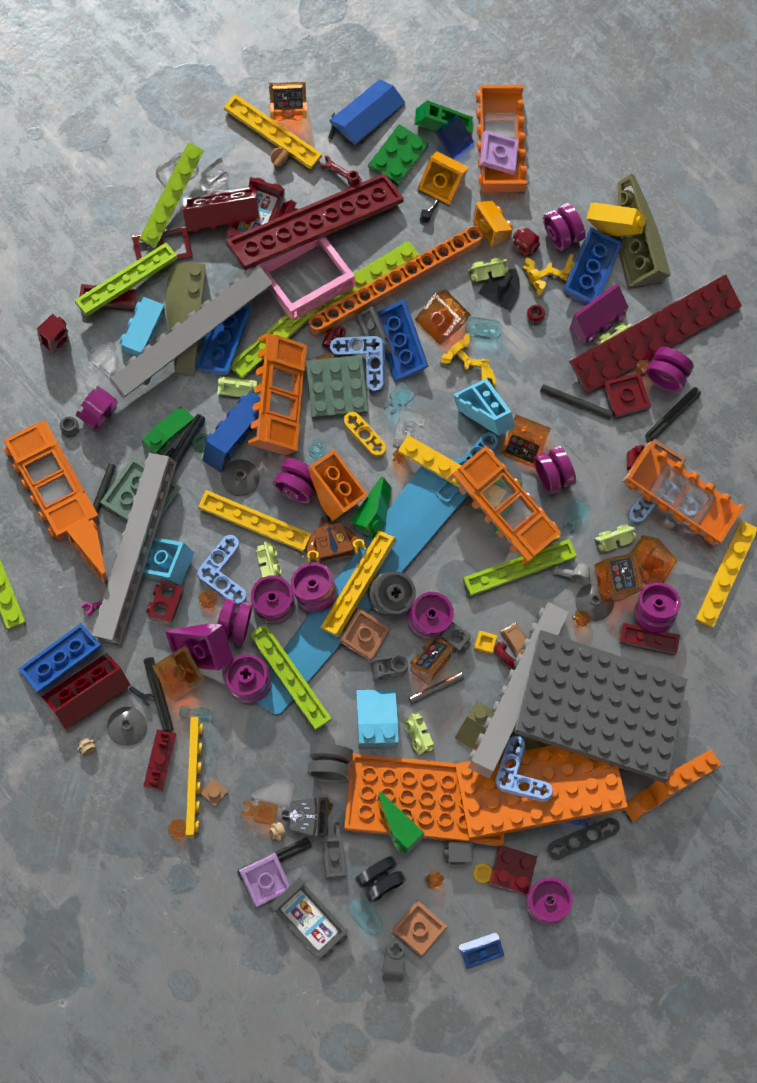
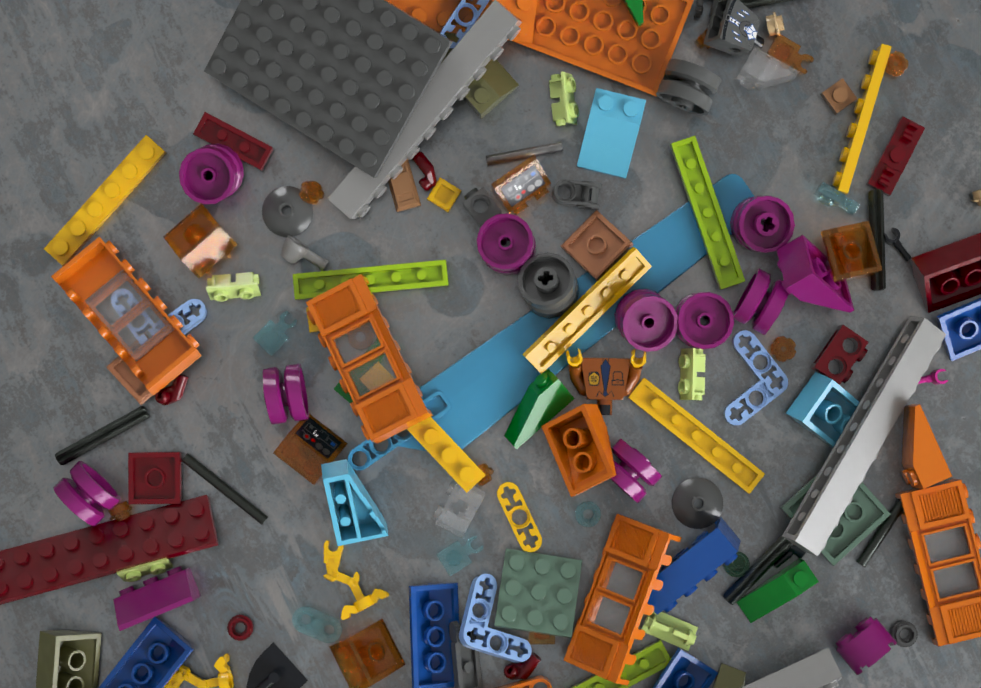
camera: 155 degrees left, 15 degrees up
dark grey dish [107,707,147,746] -> none
clear orange slope [594,553,643,602] -> none

